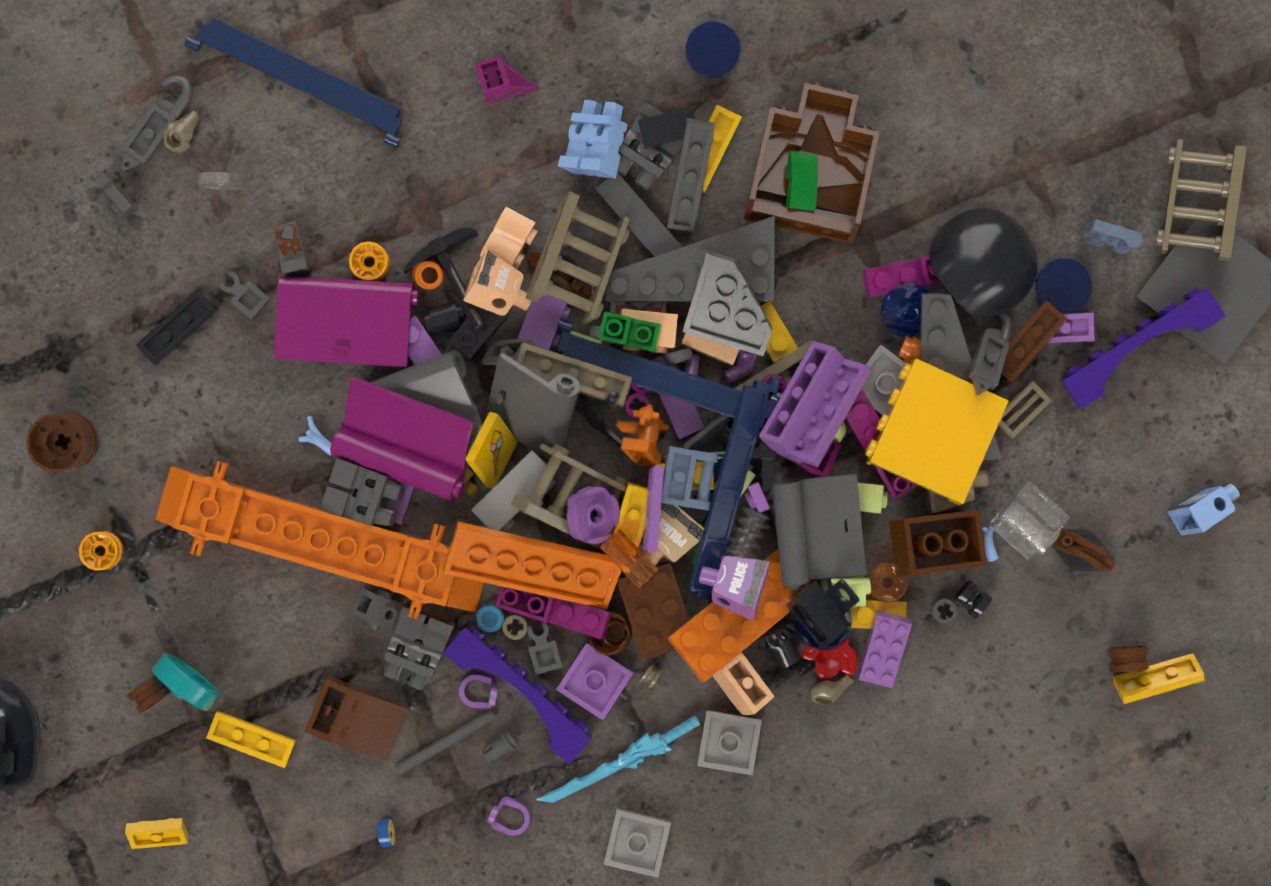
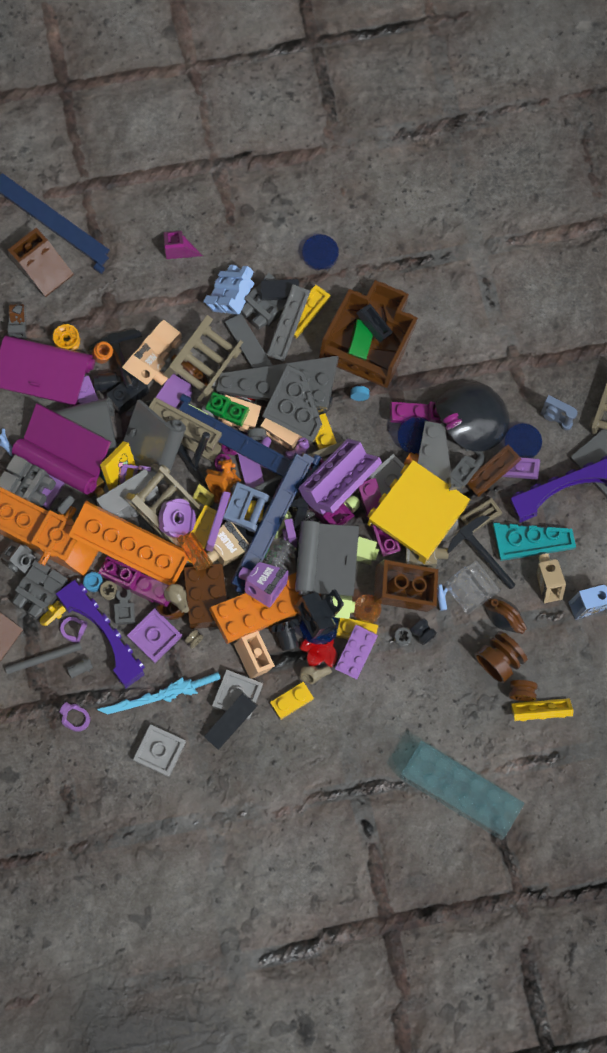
camera: 10 degrees right, 15 degrees down
none -> slope [8,227,74,297]
none -> yellow piece [40,601,66,626]
none -> dark grey tile [52,496,75,515]
none -> medium lavender piece [120,464,151,484]
none -> dark tan animal [164,584,189,613]
none -> light yellow slope [193,484,214,507]
none -> black tile [204,692,258,750]
none -> yellow plate [270,682,314,720]
none -> dark azure tile [351,386,369,401]
none -> black tile [356,304,393,343]
none -> clear light blue brick [400,741,525,840]
none -> magenta bush [442,413,462,430]
none -> black piece [447,516,515,589]
none -> reddish brown wheel [475,631,528,683]
none -> teal wing [493,523,576,561]
none -> tan torso [537,554,566,603]

